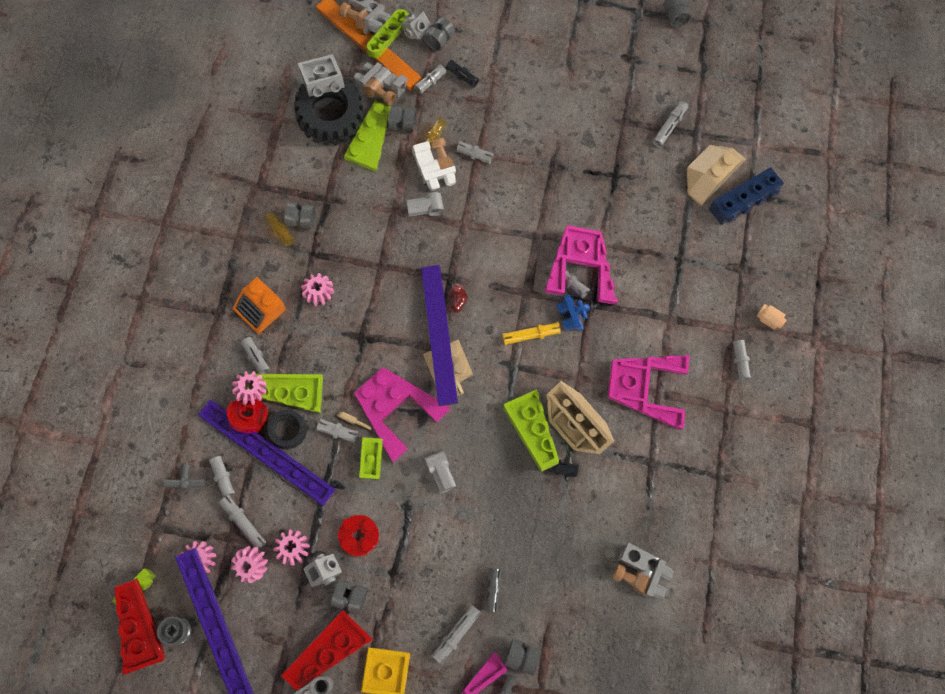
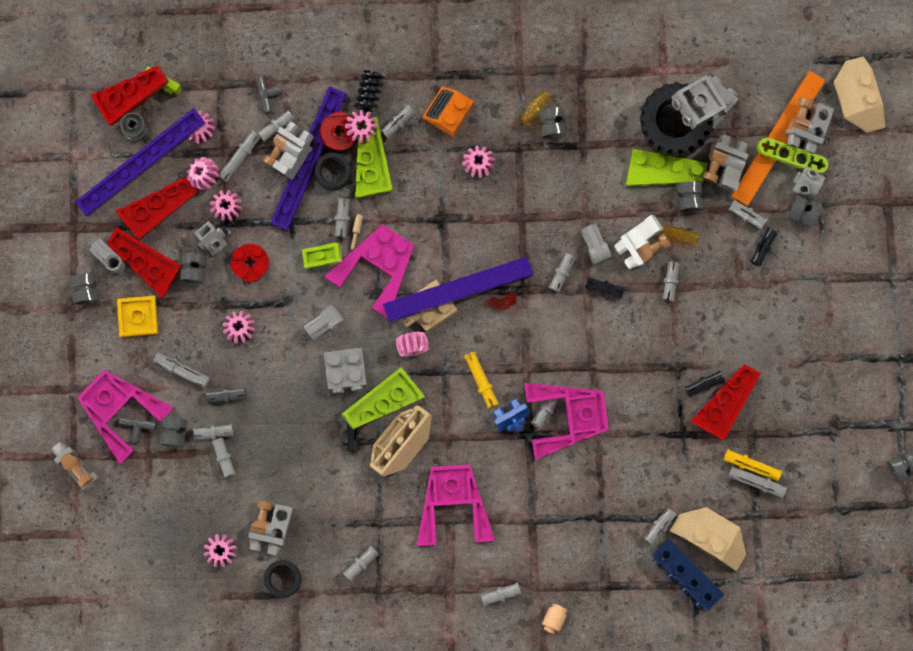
camera: 85 degrees right, 10 degrees up
none -> red wing [115,177,198,240]
none -> light grey pin [193,424,234,440]
none -> bright pink gear [204,534,237,567]
none -> light grey pin [212,438,236,478]
none -> bright pink gear [223,311,255,344]
none -> light grey hips [262,121,314,180]
none -> black tyre [264,560,301,598]
none -> light grey plate [324,348,367,394]
none -> light grey pin [343,546,379,582]
none -> black piece [354,70,385,112]
none -> bright pink gear [396,331,429,357]
none -> light grey pin [549,253,576,293]
none -> black pin [585,276,625,299]
none -> light grey pin [643,507,677,545]
none -> black pin [685,370,725,398]
none -> red wing [690,364,761,441]
none -> yellow pin [723,449,782,482]

